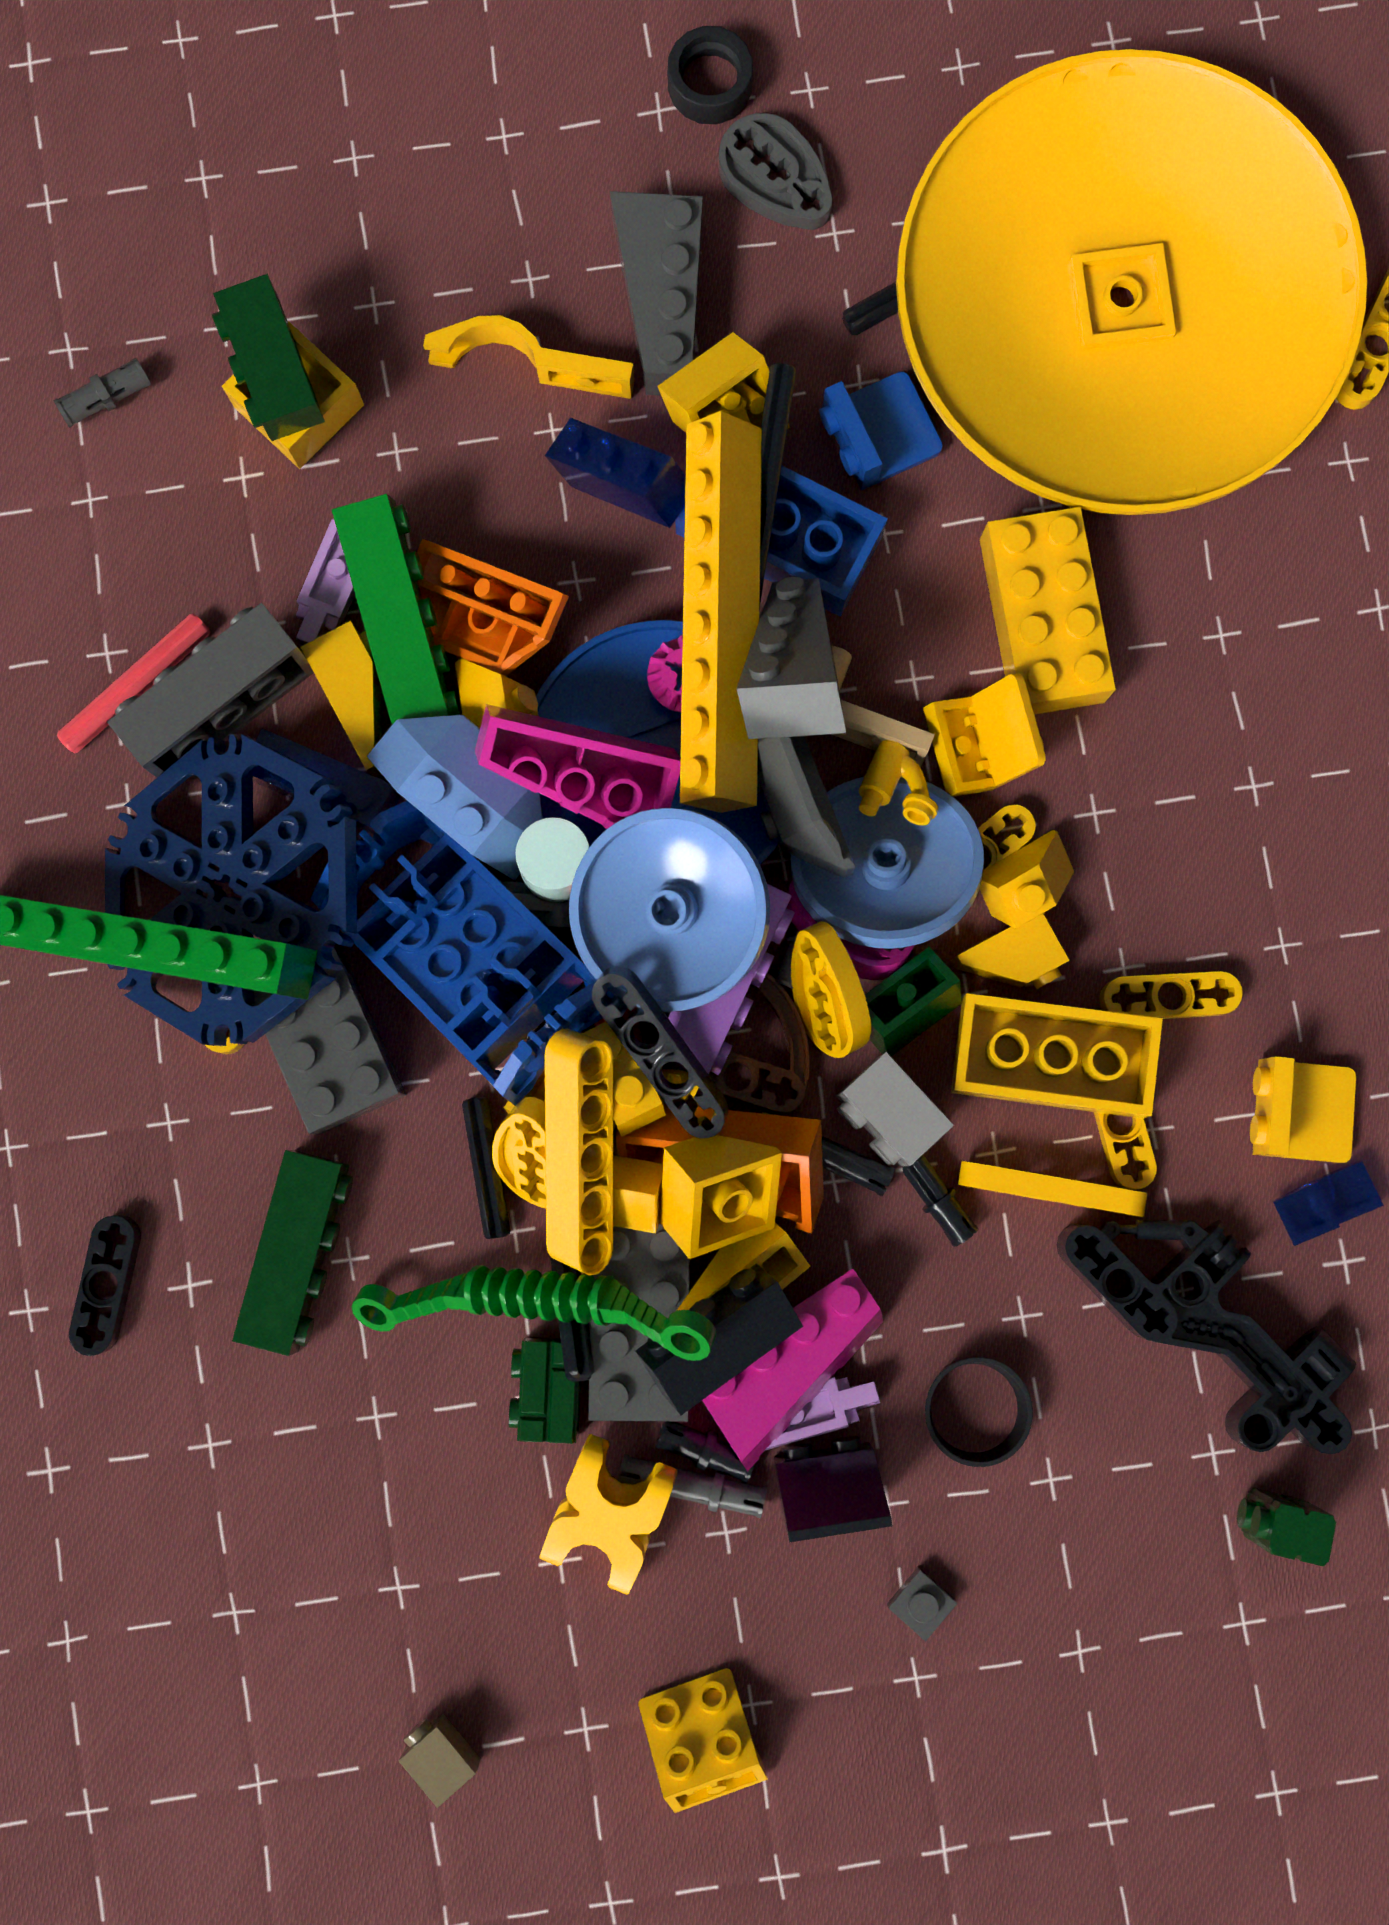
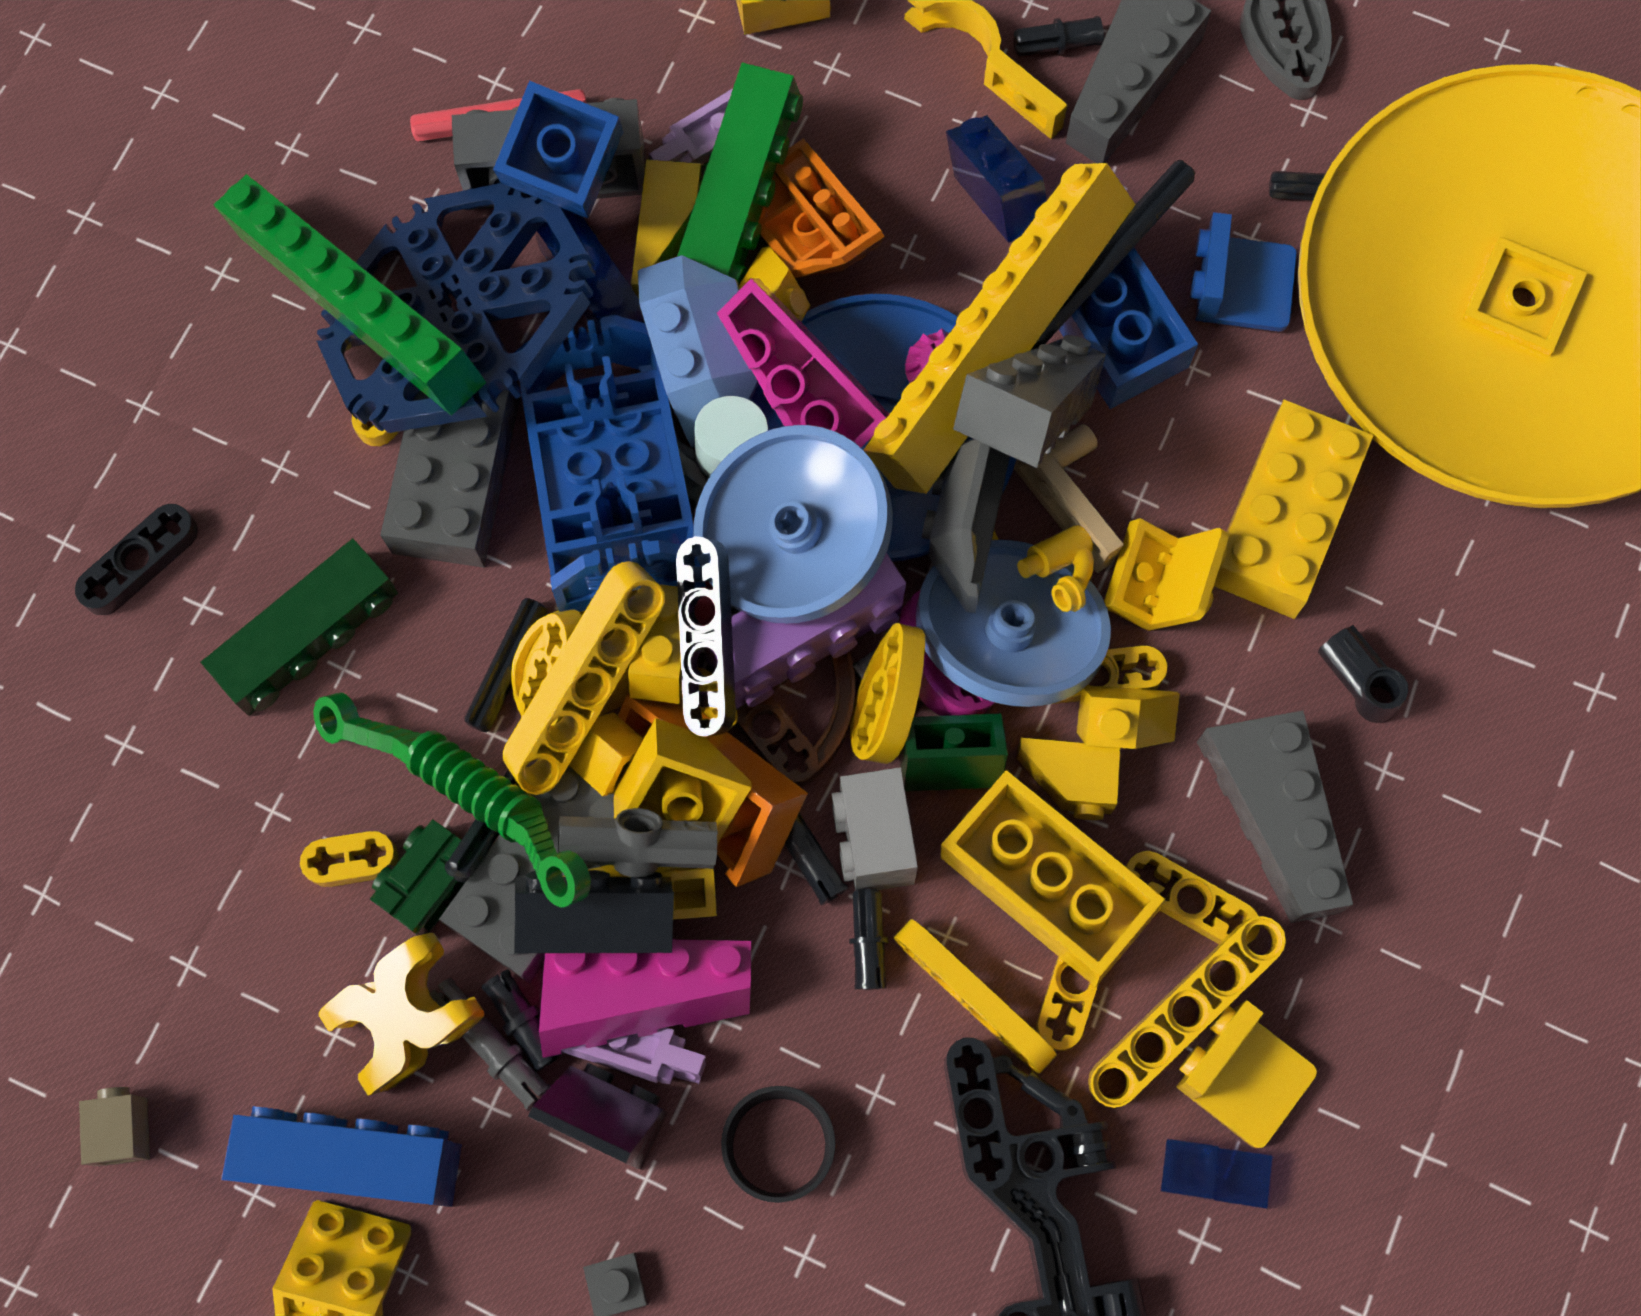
camera: 35 degrees right, 10 degrees down
yellow brick [657,332,790,433] -> none
none -> blue brick [221,1106,462,1207]
none -> yellow beam [300,831,399,887]
none -> blue brick [493,80,623,218]
none -> dark grey piece [558,808,718,877]
none -> black axle [1013,16,1104,56]
none -> yellow beam [1088,916,1286,1108]
none -> dark grey wedge [1197,711,1353,923]
none -> black piece [1318,625,1408,723]

